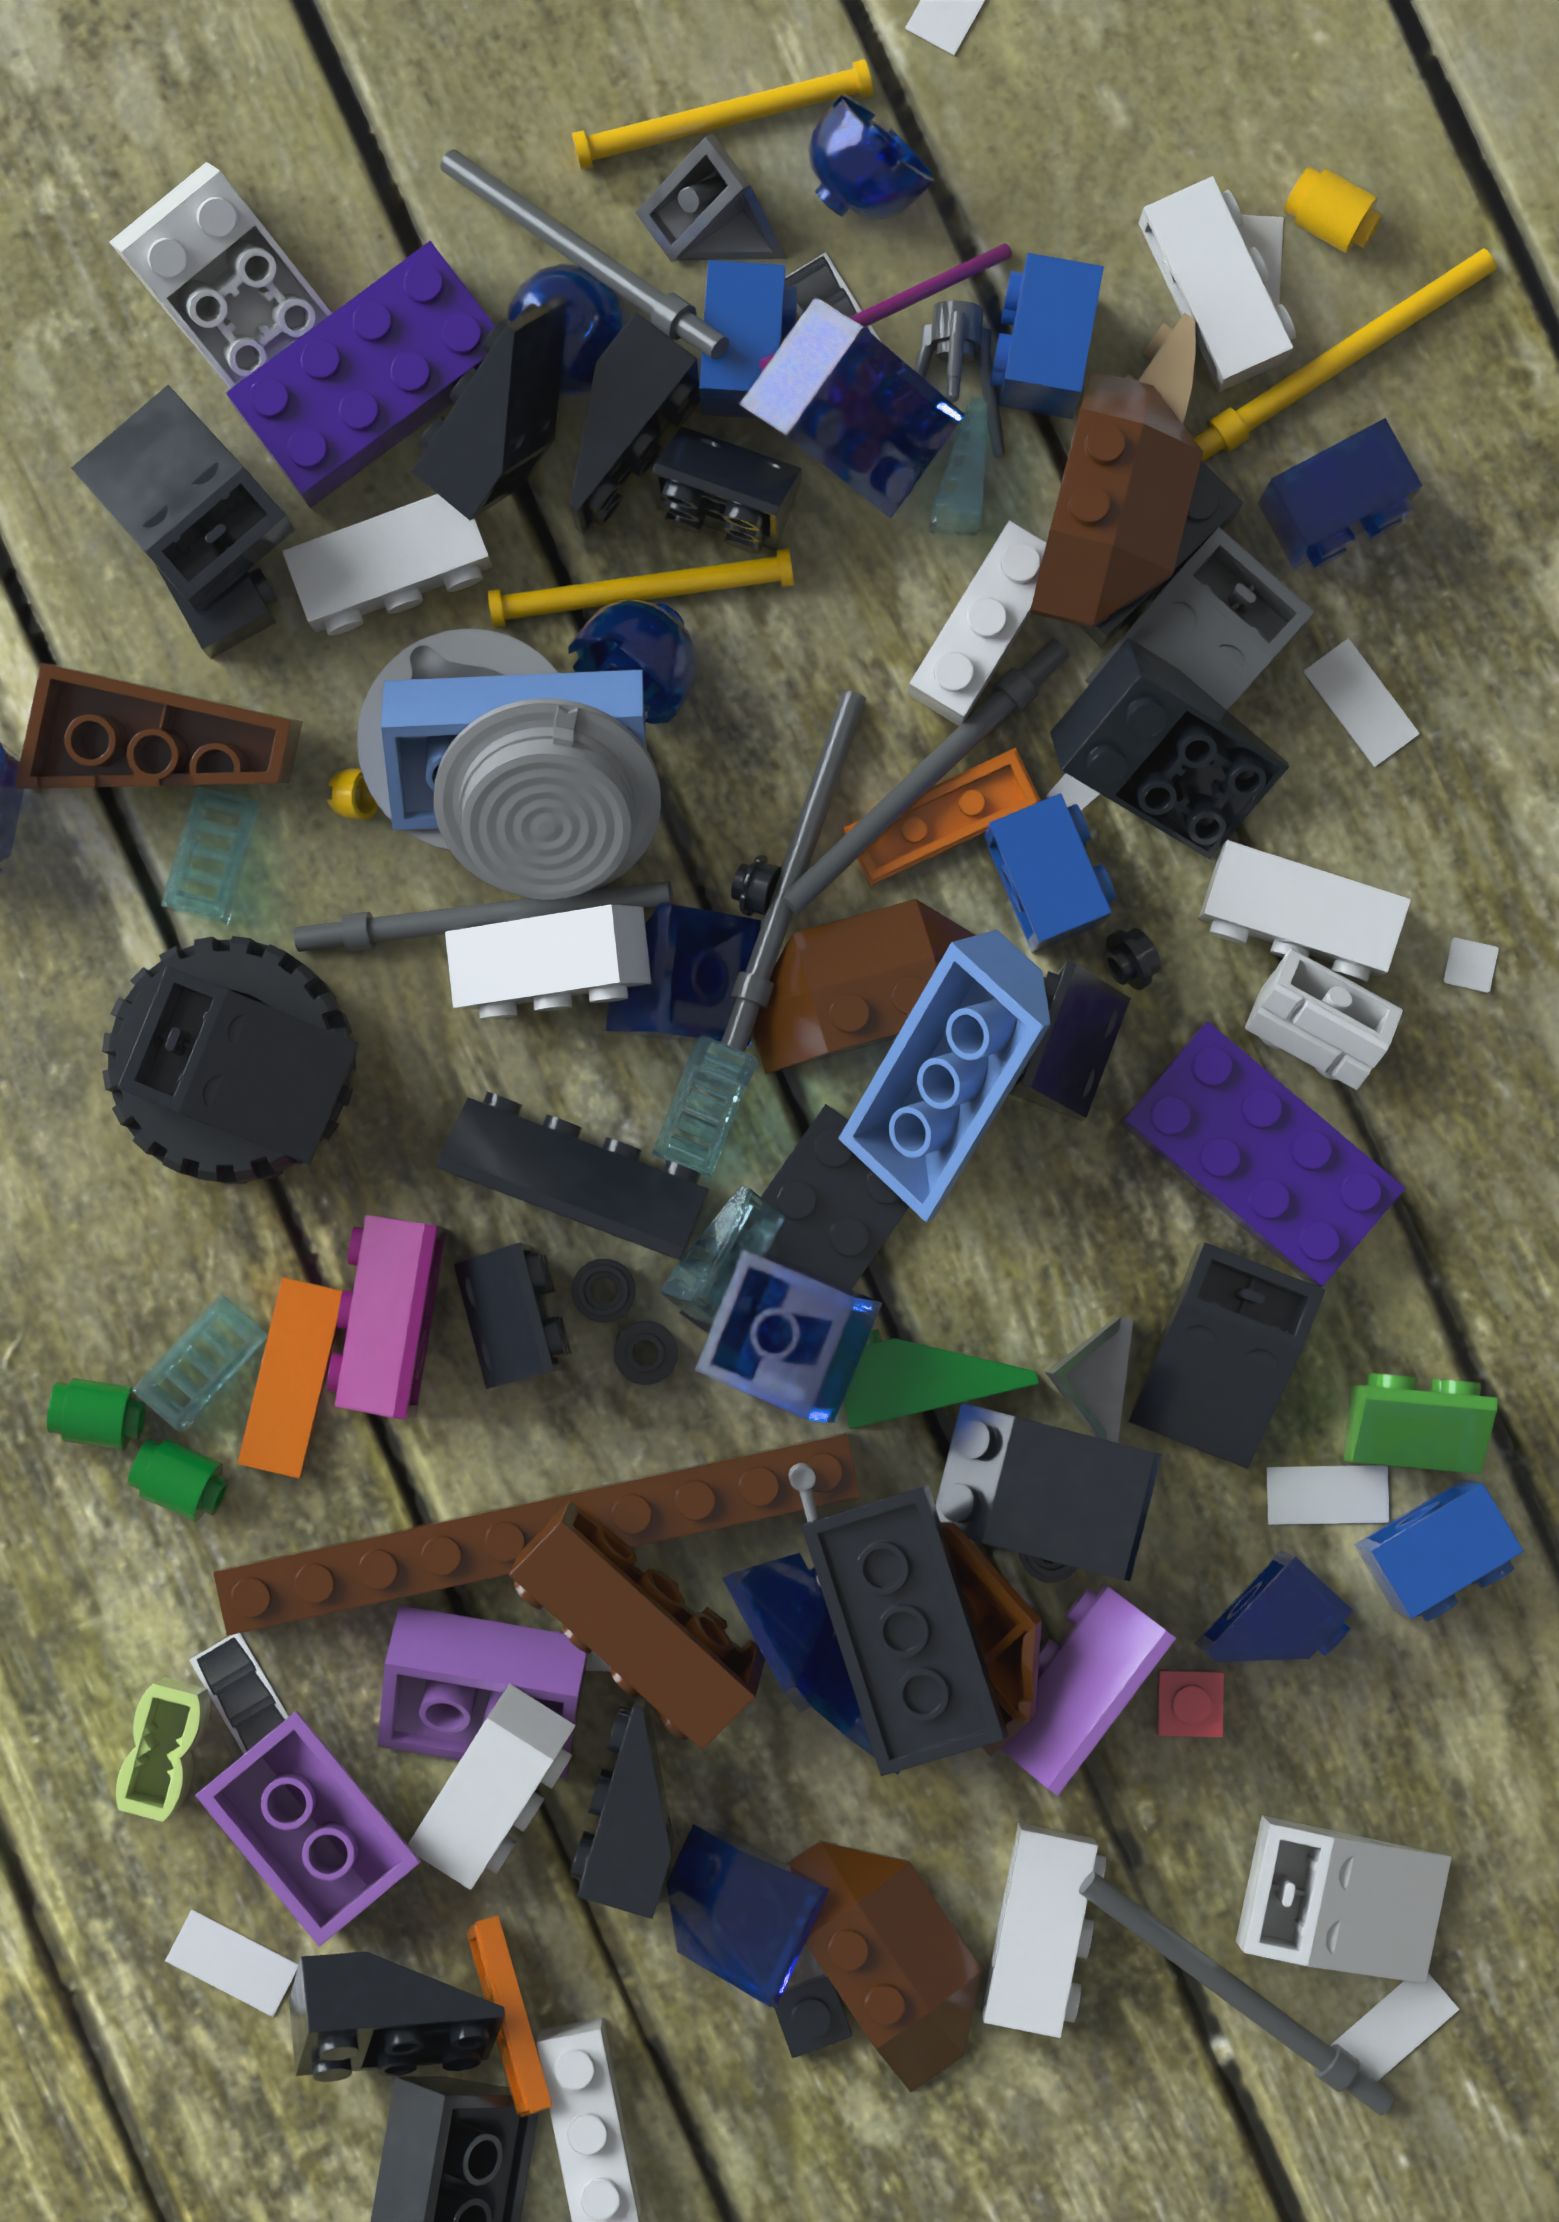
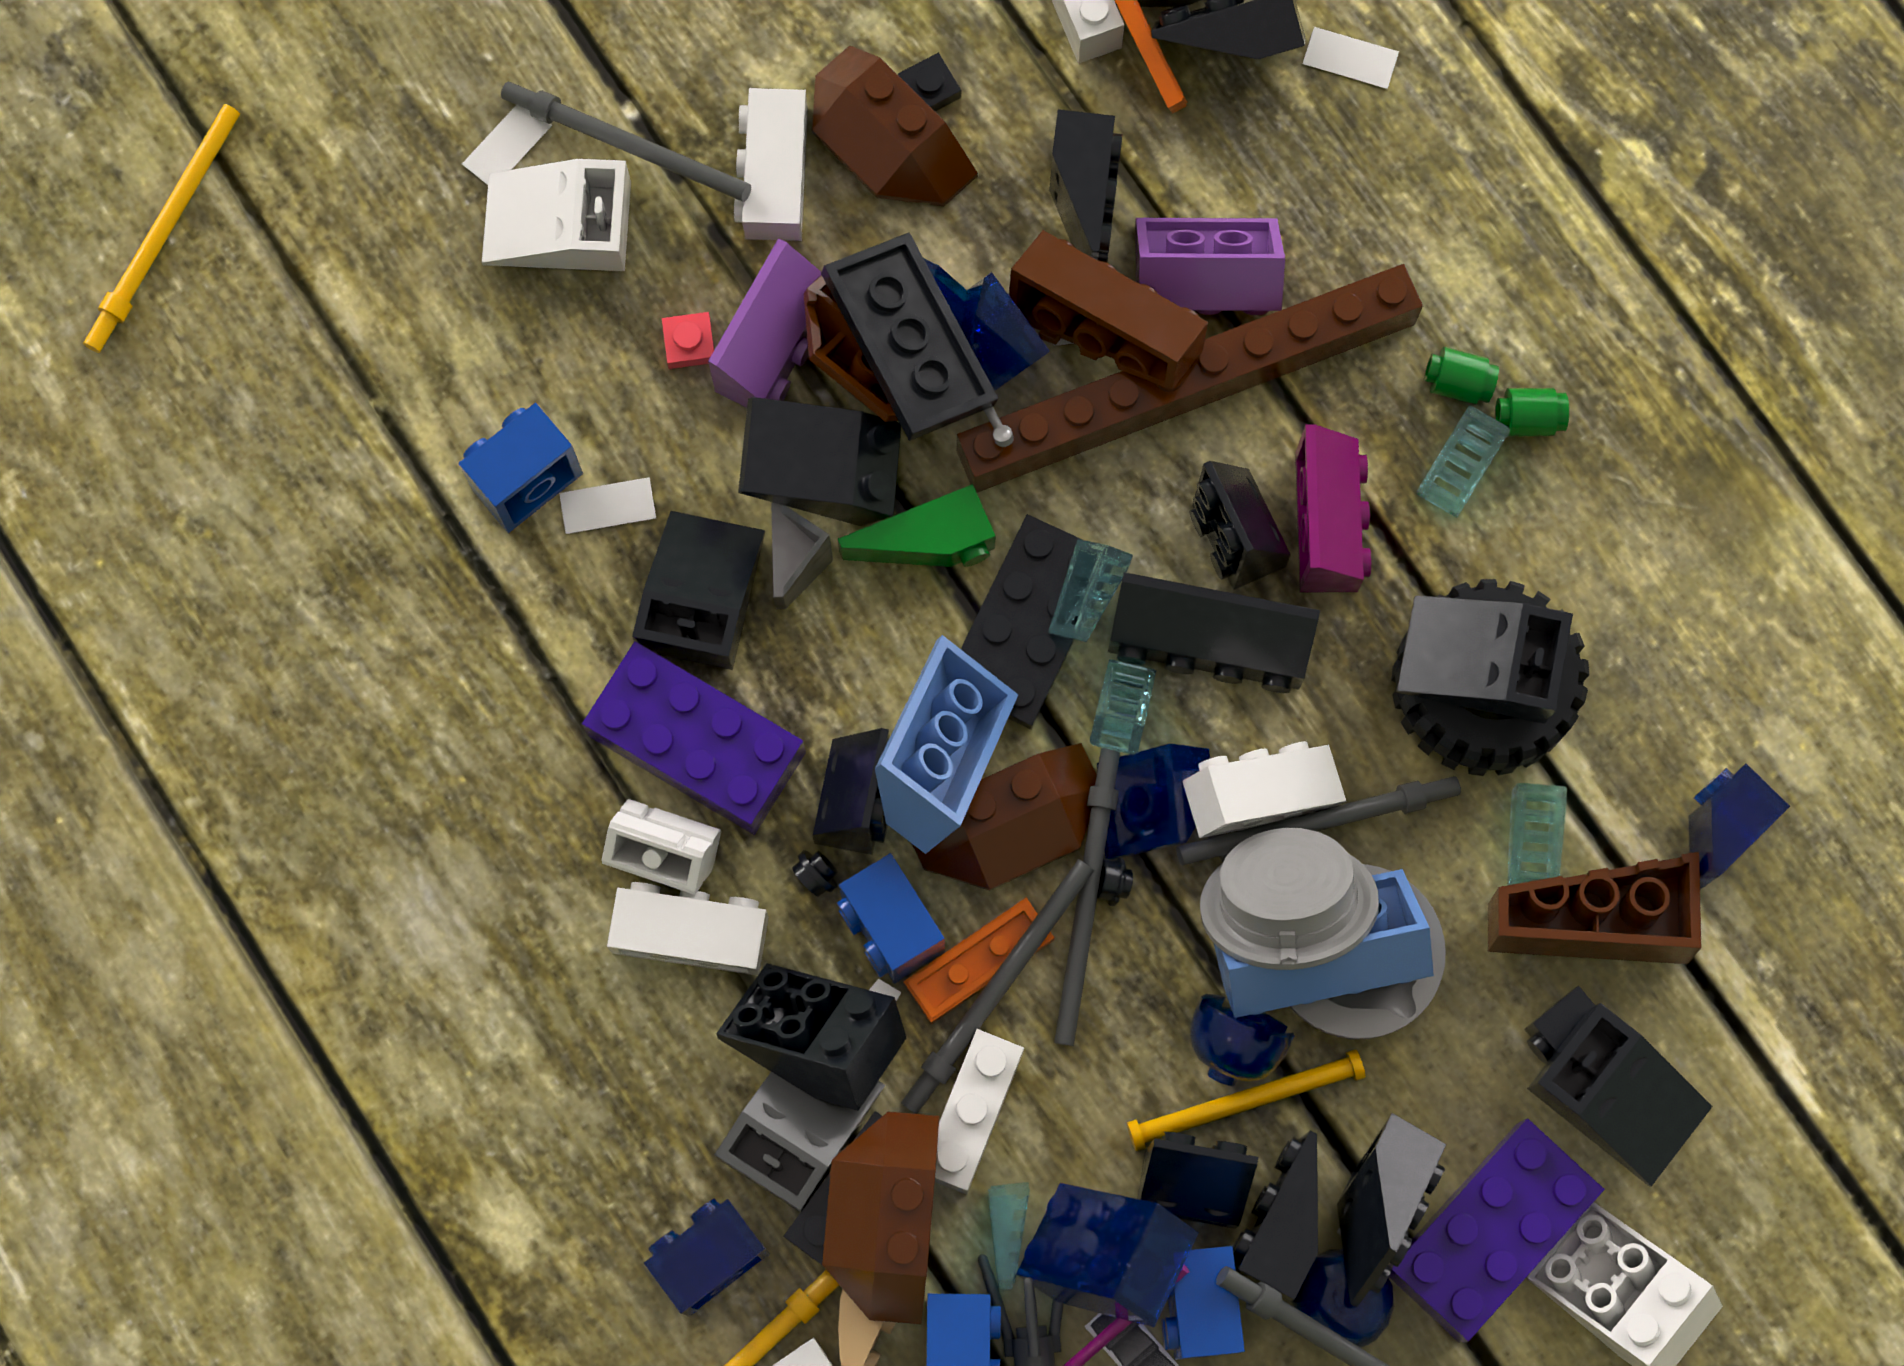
camera: 170 degrees right, 10 degrees down
yellowish green brick [116,1677,210,1822] -> none
sticker [189,1633,289,1754] -> none
medium lavender slope [195,1711,421,1947] -> none
orange tile [237,1277,343,1479] -> none
white brick [282,494,492,636] -> none
yellow hinge [327,768,379,820] -> none
white brick [408,1683,576,1890] -> none
black plate [572,1259,636,1323] -> none
black plate [614,1321,678,1385] -> none
clear blue slope [666,1824,830,2008] -> none
clear blue brick [695,1250,882,1423] -> none
clear blue slope [1194,1550,1353,1662] -> none
white sticker [1303,638,1420,767] -> none
bright green slope [1344,1373,1498,1474] -> none
white sticker [1444,937,1499,993] -> none

